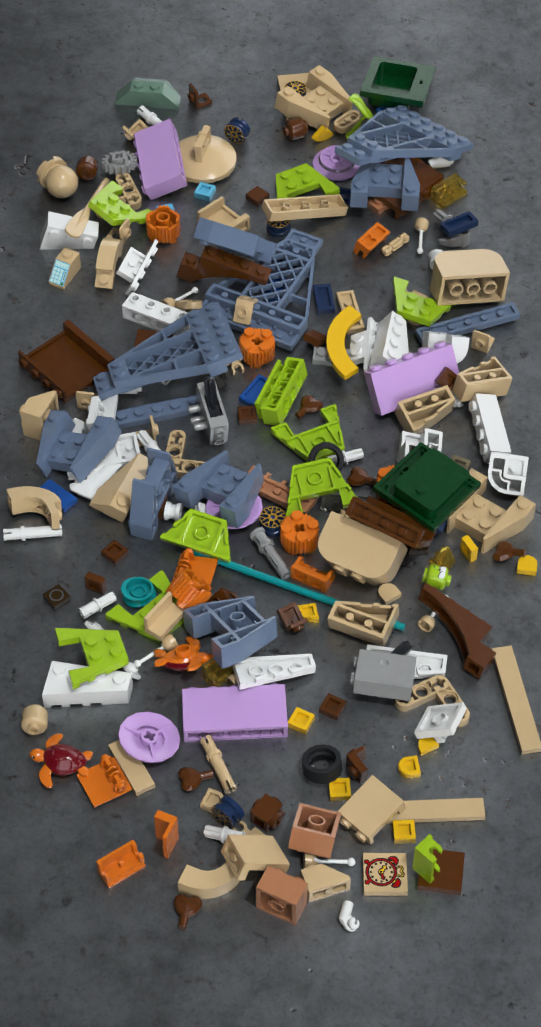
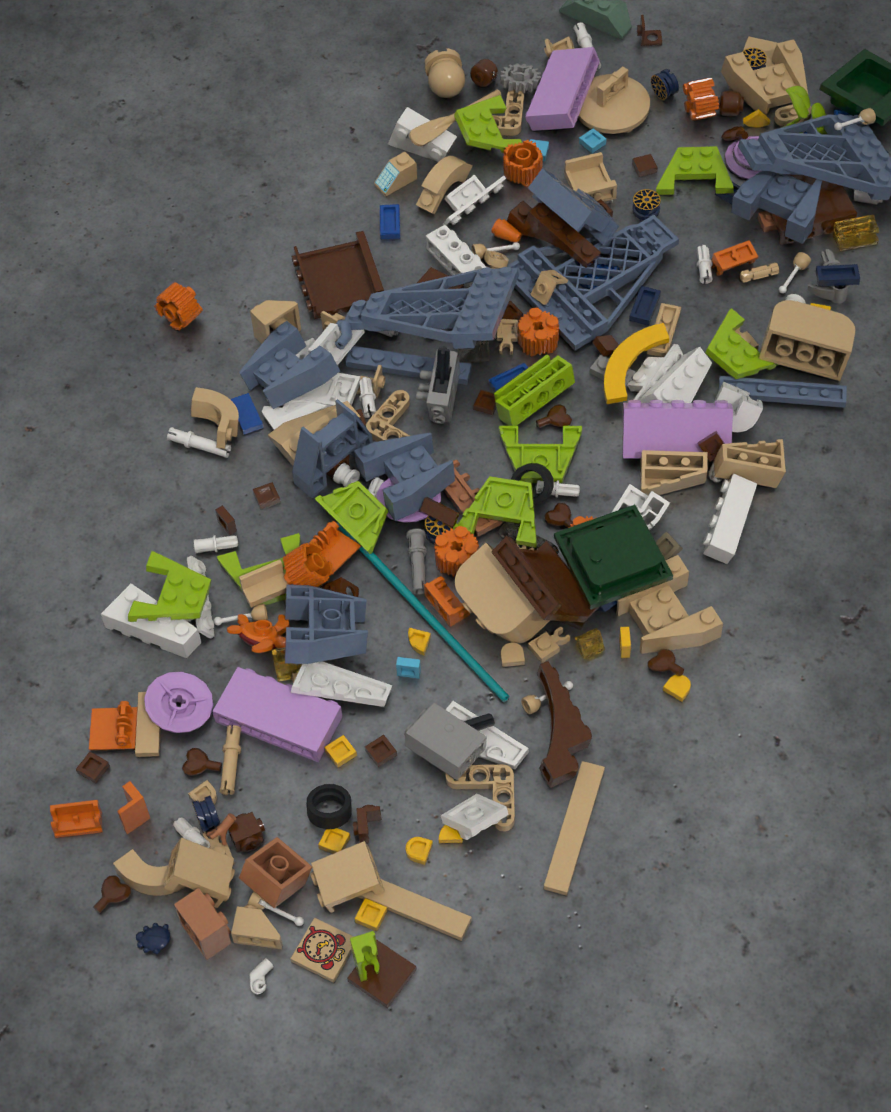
camera: 30 degrees right, 5 degrees up
tan head [21,704,48,735] -> none
animal [29,733,93,788] -> none
dark brown tile [43,584,71,610] -> none
tan bracket [106,219,131,245] -> none
teal piece [121,577,156,607] -> none
tan piece [262,194,348,222] -> none
reddish brown bracket [276,602,308,633] -> none
tan wedge [327,601,399,647] -> none
lime head [422,564,452,592] -> none
tan bracket [471,330,495,353] -> none
white brick [488,452,529,496] -> none
none -> reddish brown tile [76,751,110,784]
none -> dark blue piece [136,923,170,954]
none -> nougat bar [206,813,236,846]
none -> sand blue arm [335,319,352,349]
none -> blue tile [380,204,400,239]
none -> medium azure tile [396,657,421,679]
none -> reddish brown piece [420,497,460,527]
none -> orange cone [491,218,522,243]
none -> tan plate [528,627,570,663]
none -> orange brick [683,78,719,121]
none -> white axle [696,245,713,284]
none -> reddish brown rock [721,126,748,141]
none -> hinge [834,108,876,130]

